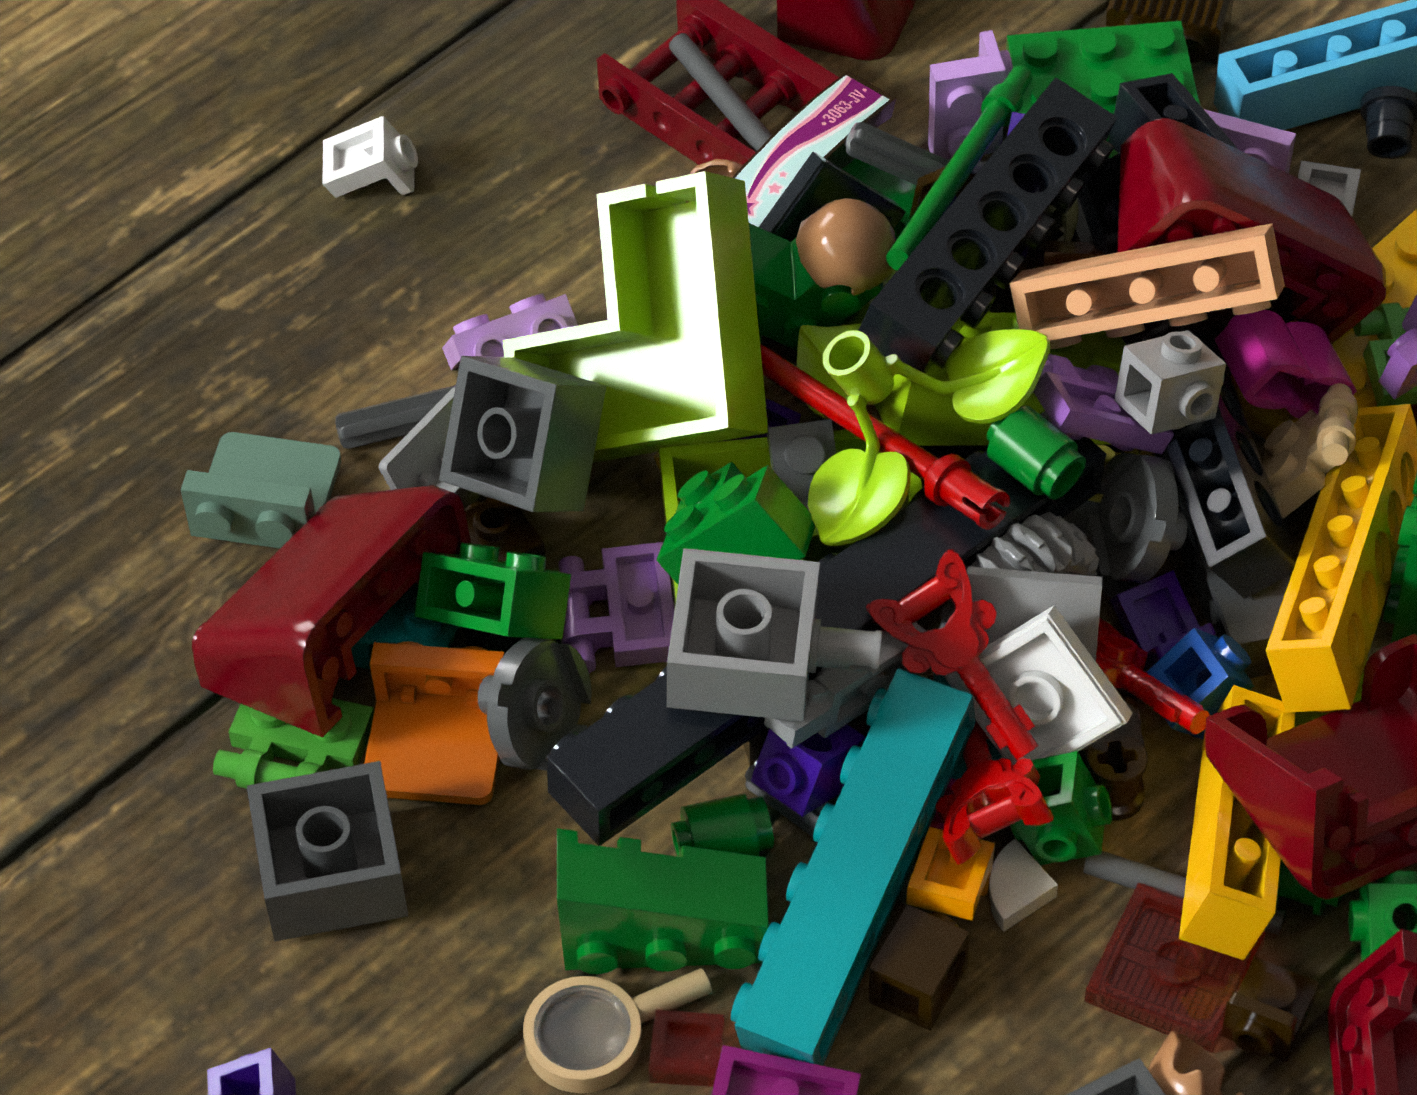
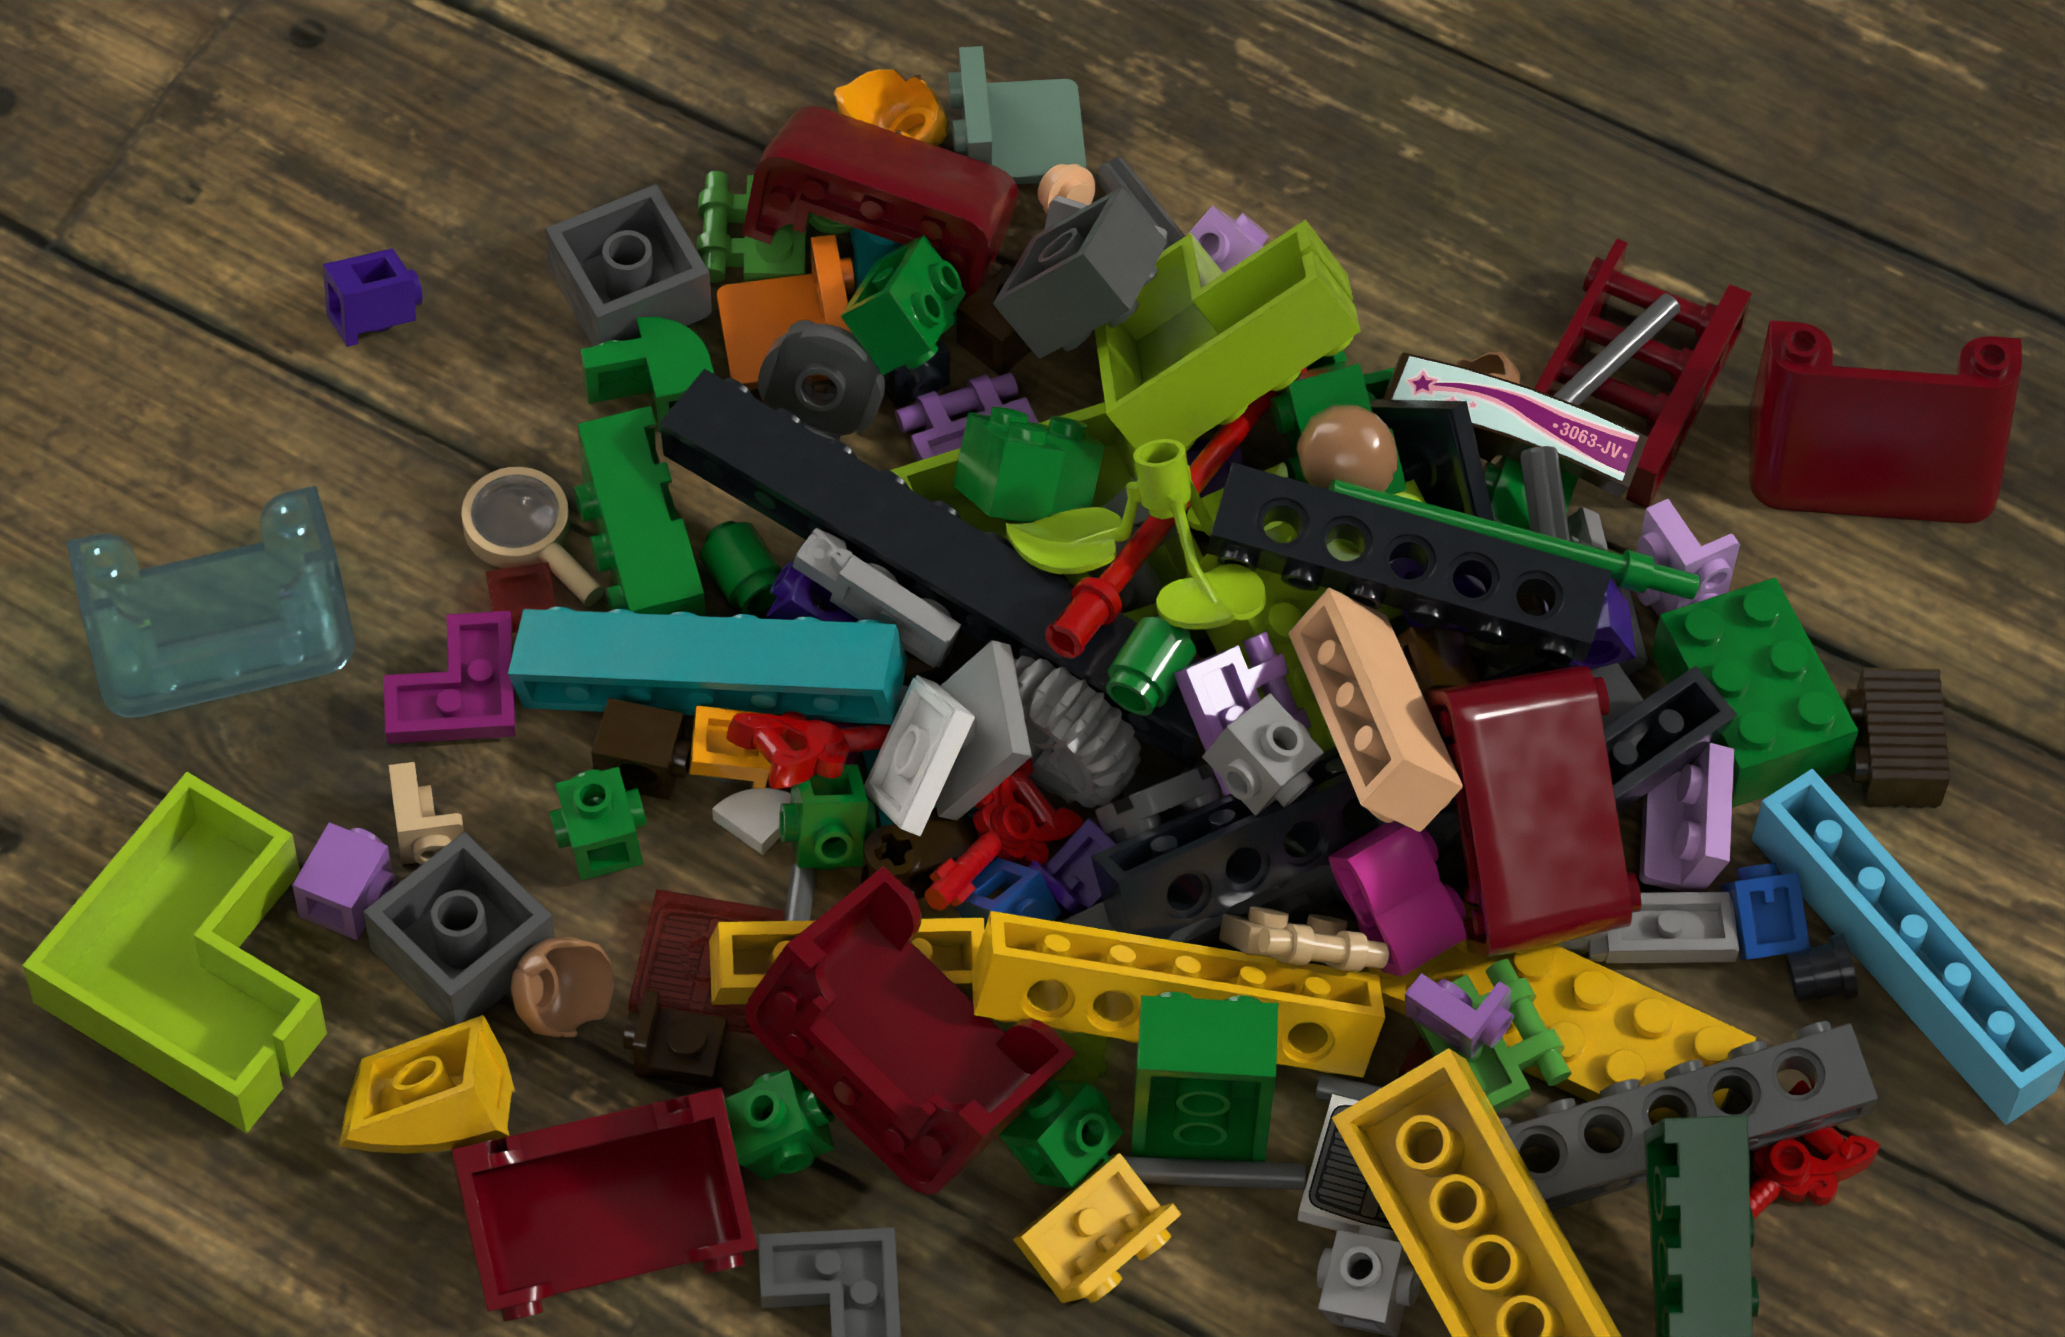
camera: 70 degrees right, 5 degrees up
white bracket [323,116,418,198] -> none
light grey brick [667,548,882,722] -> none
red piece [866,549,1039,761] -> none
none -> green brick [549,767,648,881]
none -> green brick [580,317,714,432]
none -> light orange hair [833,69,949,147]
none -> light nougat plate [1038,164,1095,215]
none -> blue bracket [1720,863,1810,960]

